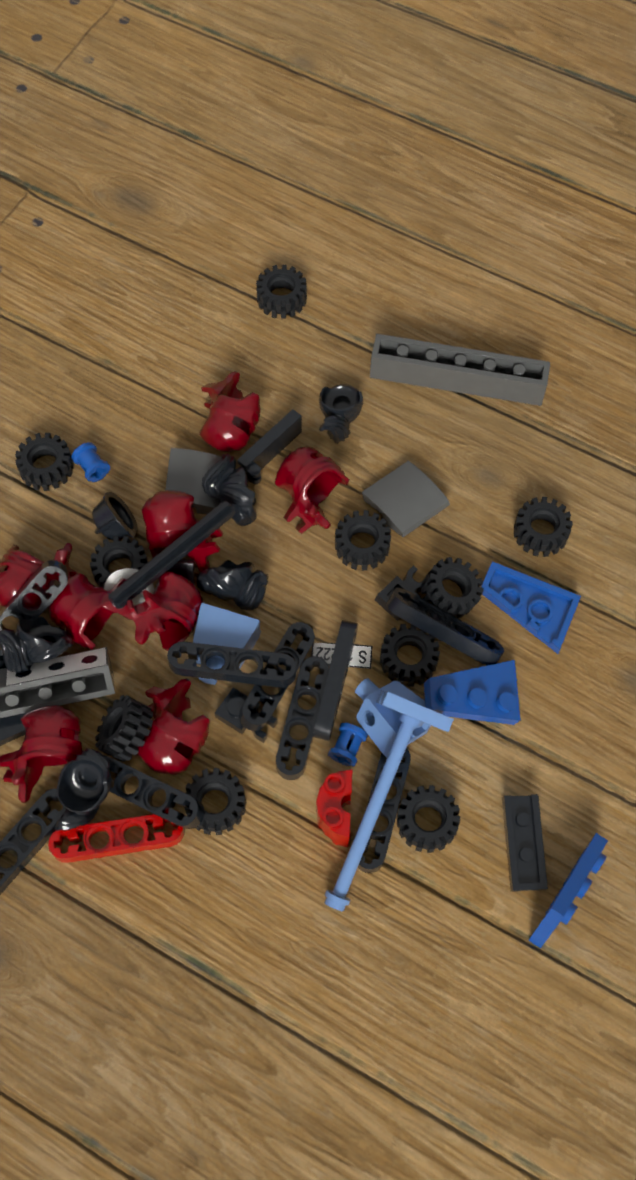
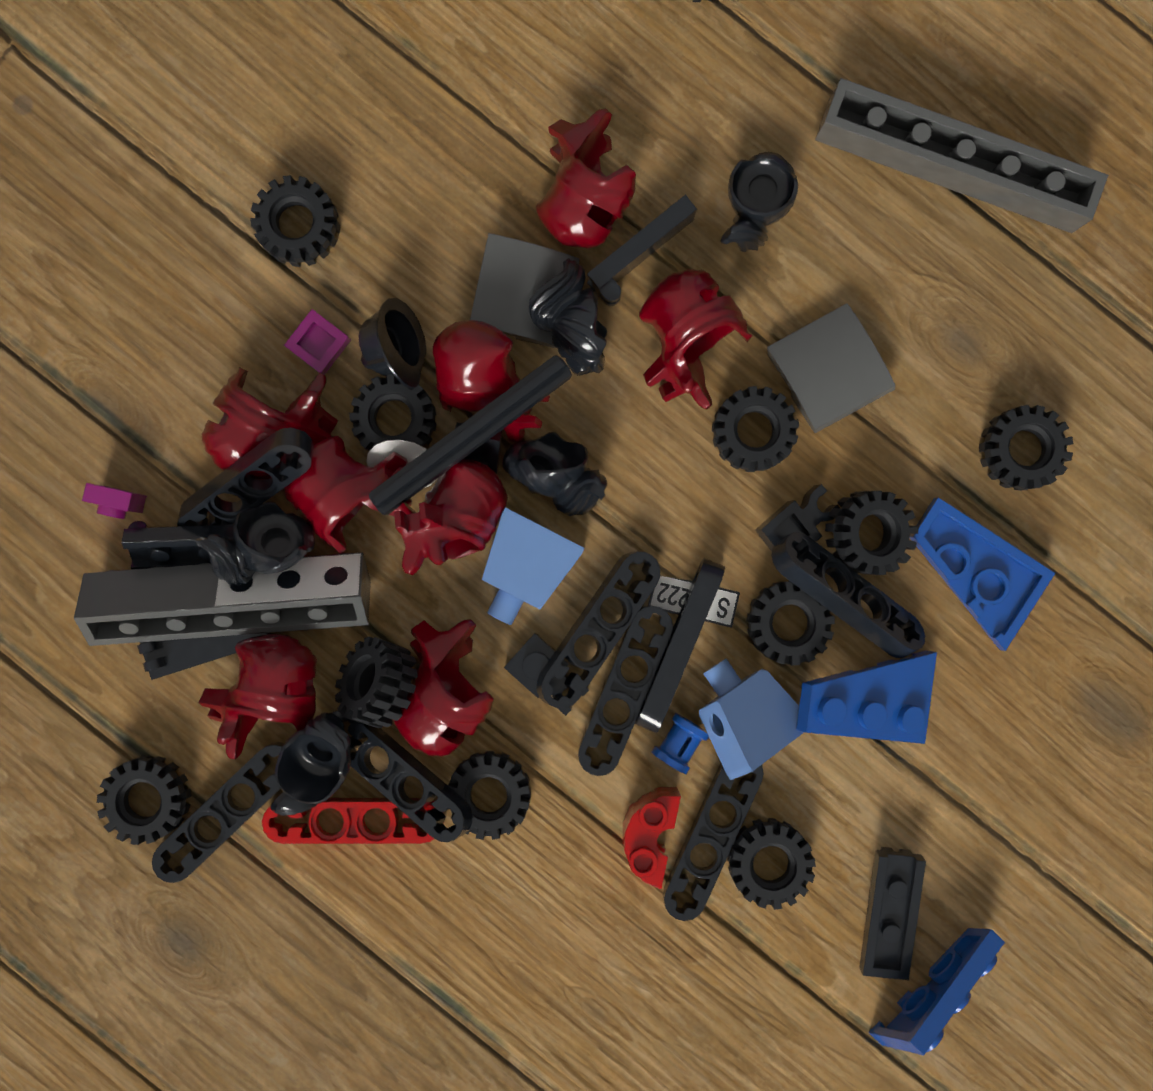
camera: 10 degrees right, 25 degrees up
blue bush [71,442,110,482] -> none
black beam [167,642,296,687] -> none
medium blue tile [324,690,454,911] -> none
none -> magenta plate [284,309,351,375]

